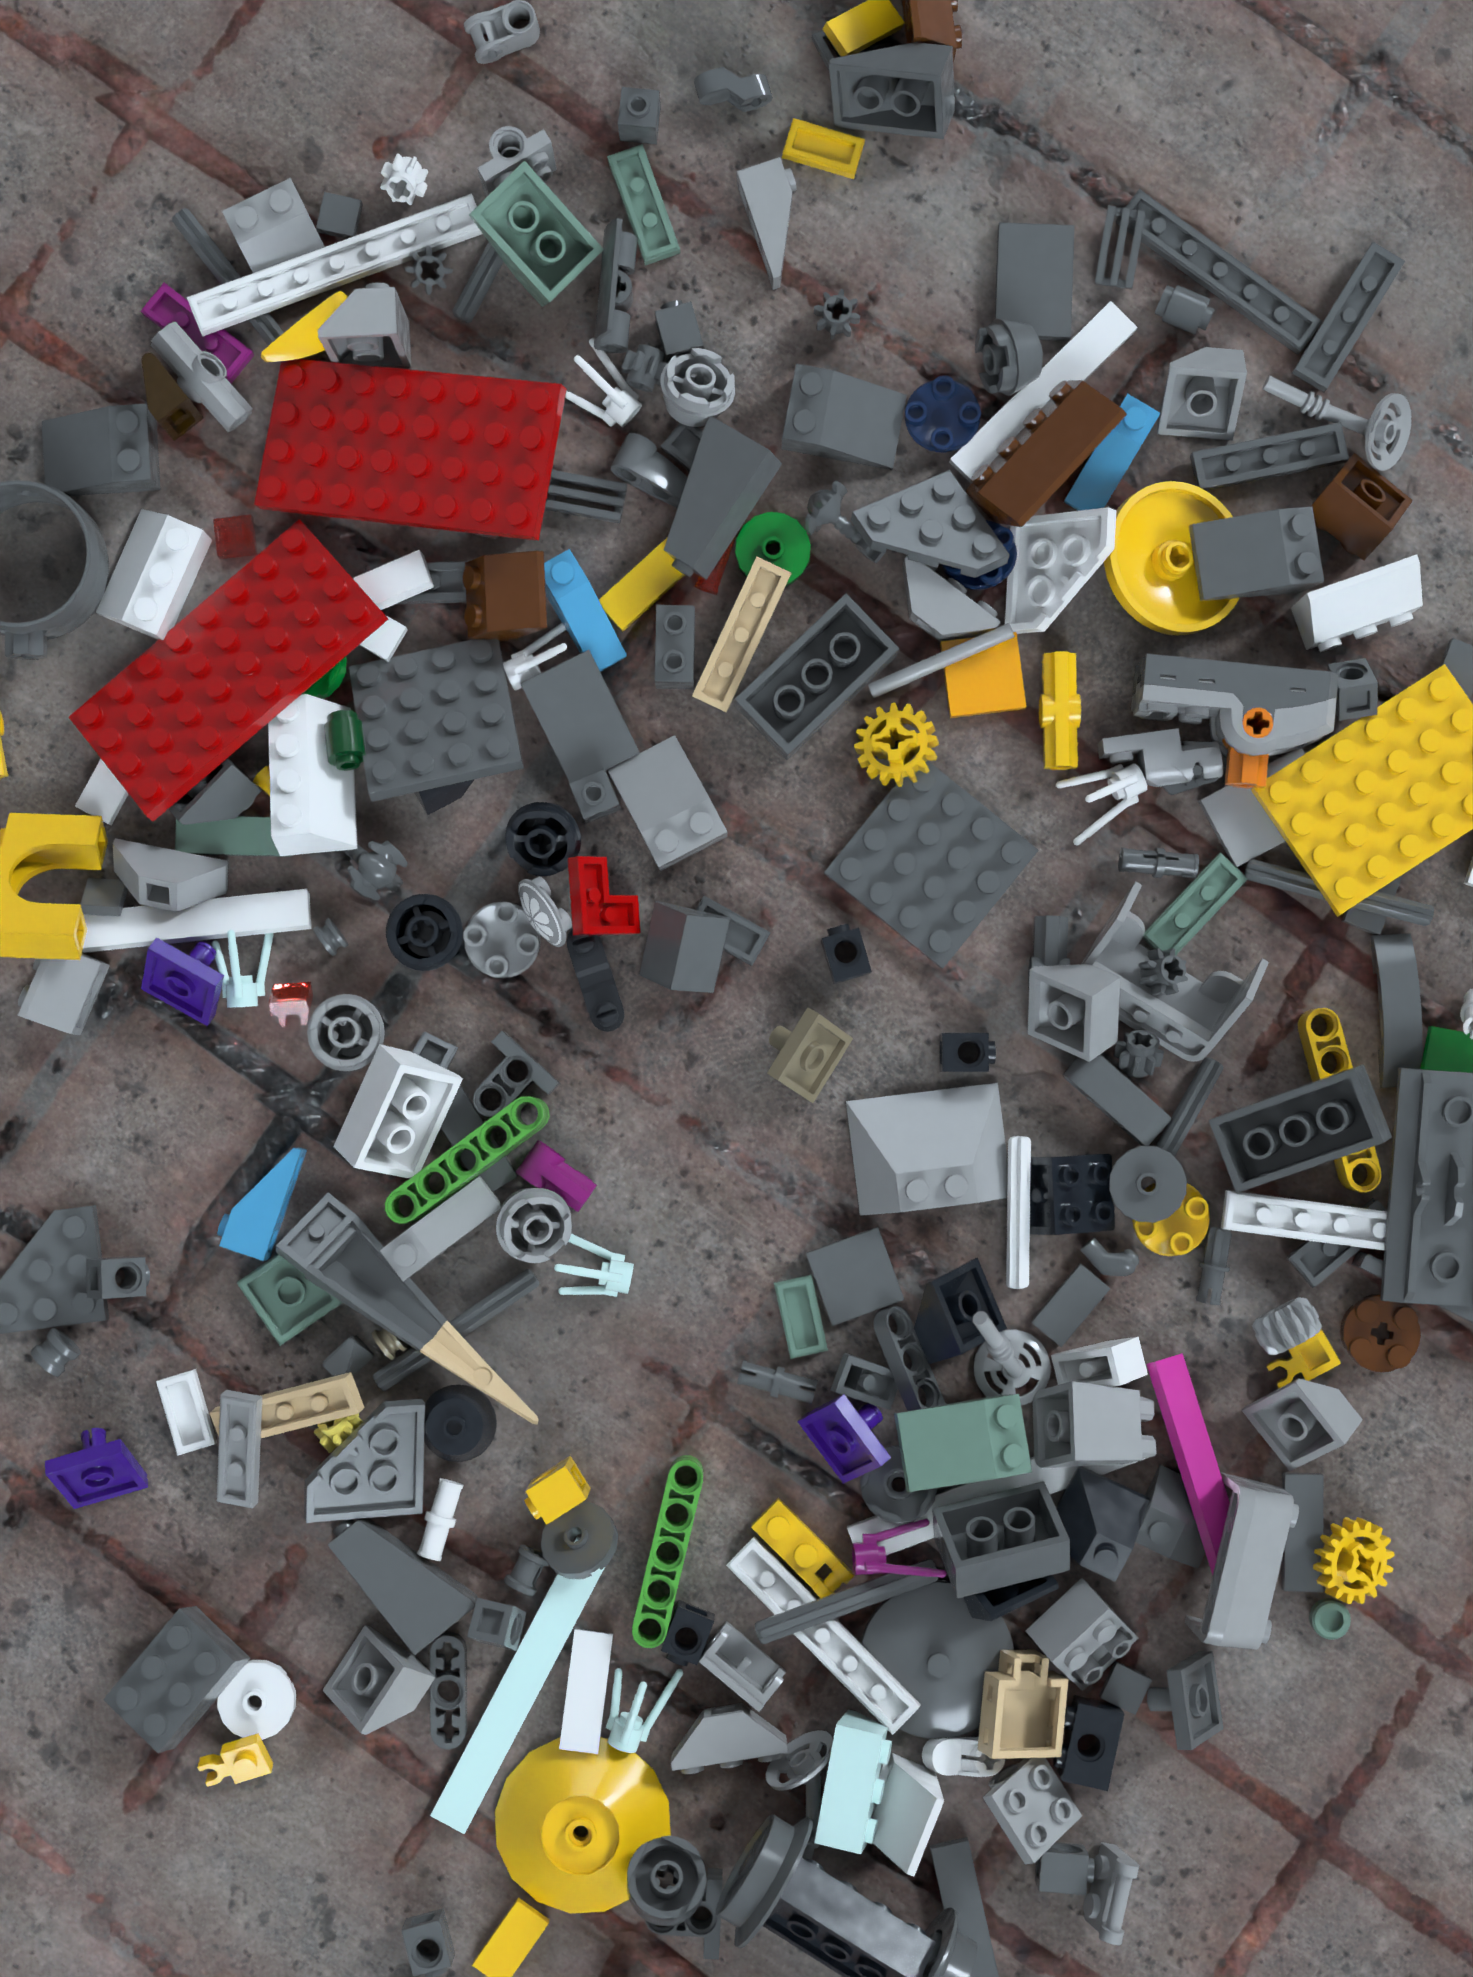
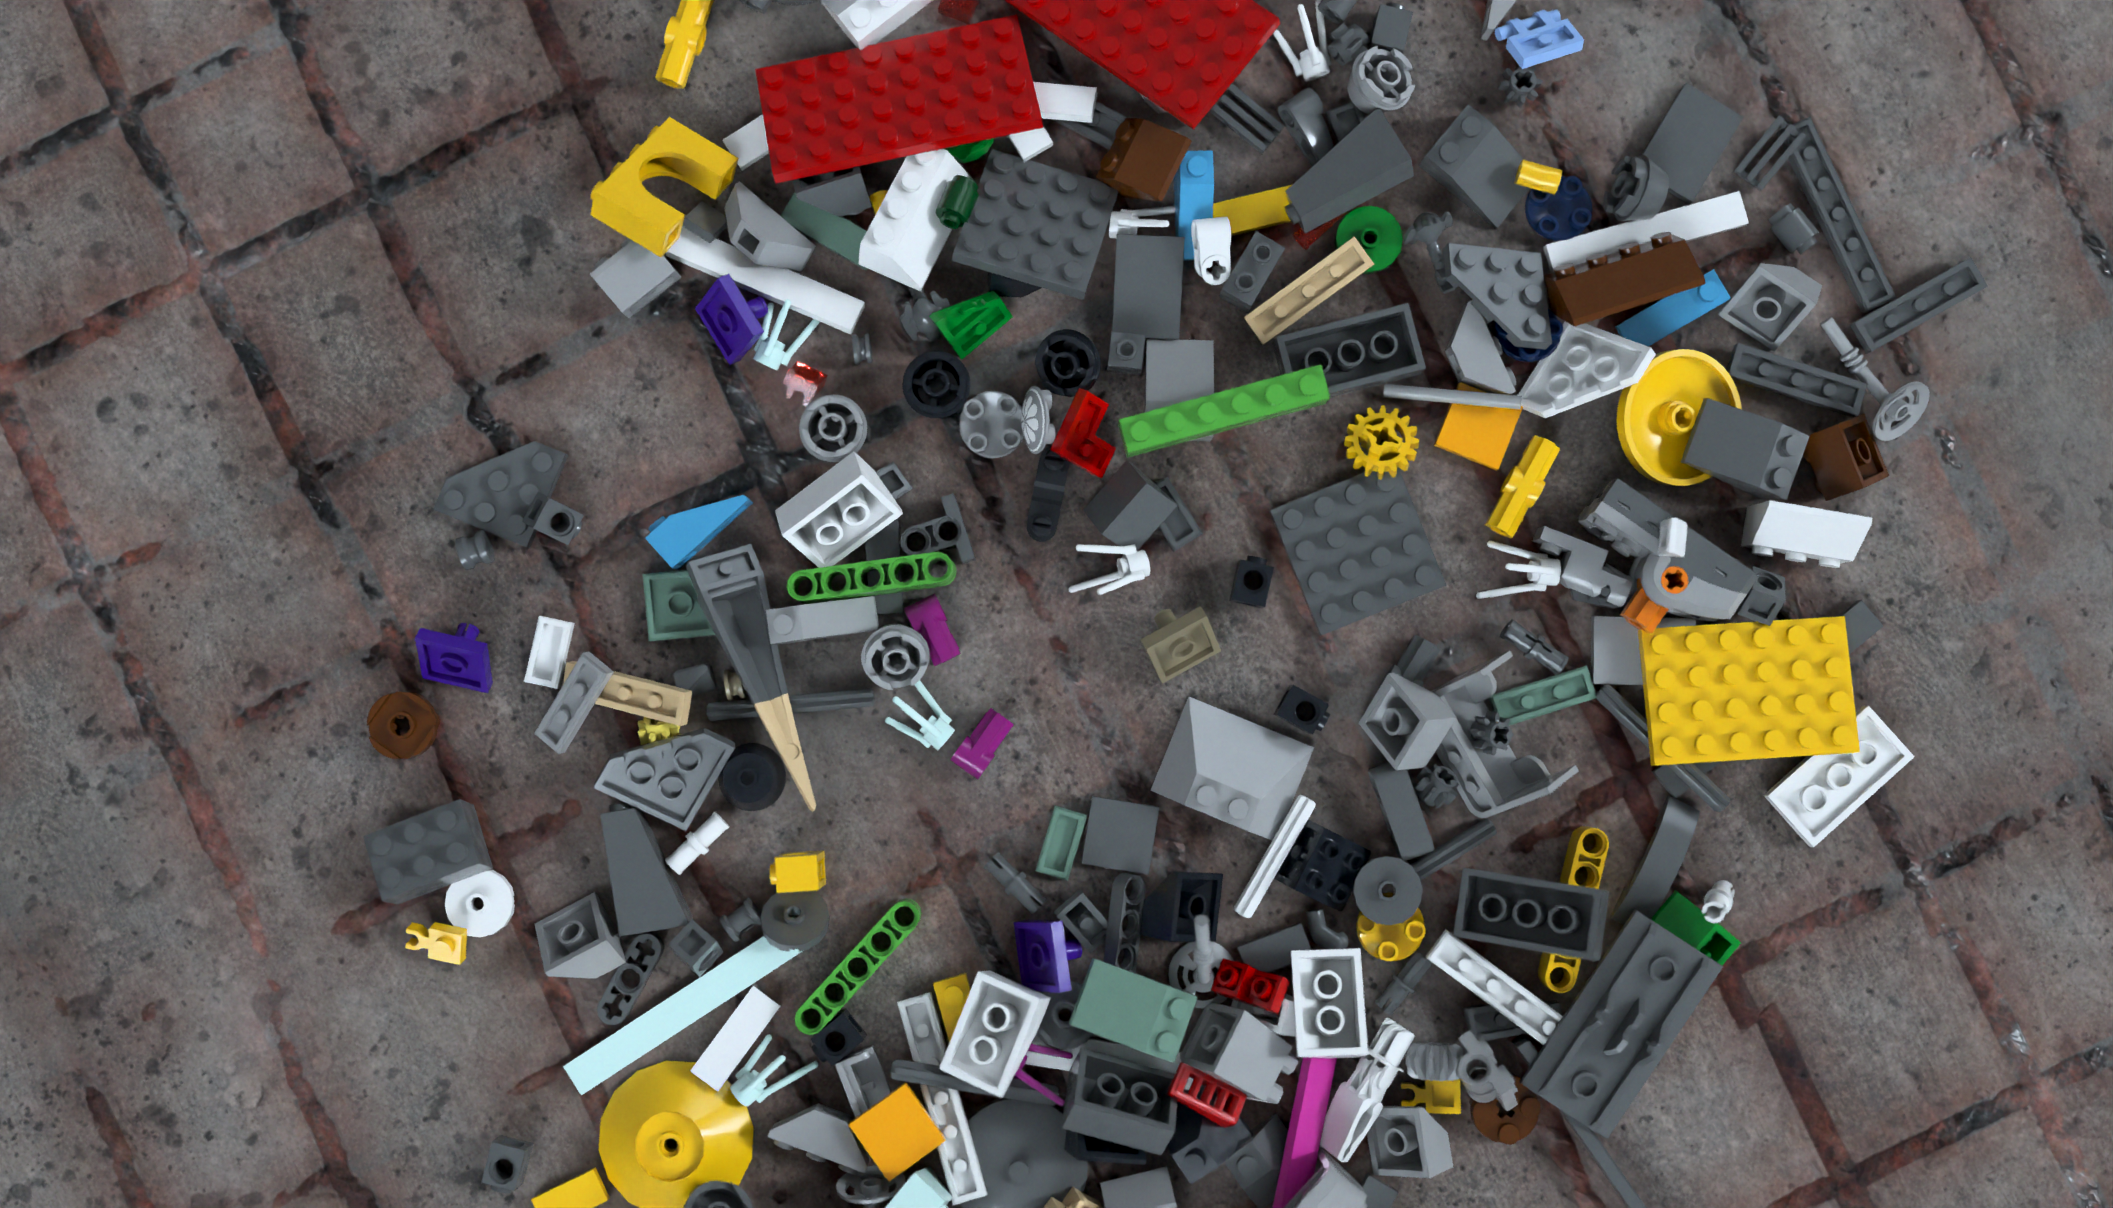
camera: 30 degrees right, 0 degrees up
none -> reddish brown plate [367,692,440,759]
none -> light orange tile [849,1082,946,1182]
none -> green wing [929,291,1013,360]
none -> white slope [939,971,1051,1098]
none -> magenta piece [950,708,1014,780]
none -> white plant [1068,544,1150,595]
none -> bright green brick [1118,365,1330,458]
none -> red slope [1167,1062,1247,1127]
none -> white piece [1191,217,1231,285]
none -> red slope [1211,958,1290,1014]
none -> white slope [1291,948,1368,1058]
none -> white arm [1320,1018,1415,1162]
none -> light grey plate [1458,1030,1518,1112]
none -> light blue plate [1495,9,1584,69]
none -> yellow piece [1515,159,1562,195]
none -> white slope [1658,518,1687,557]

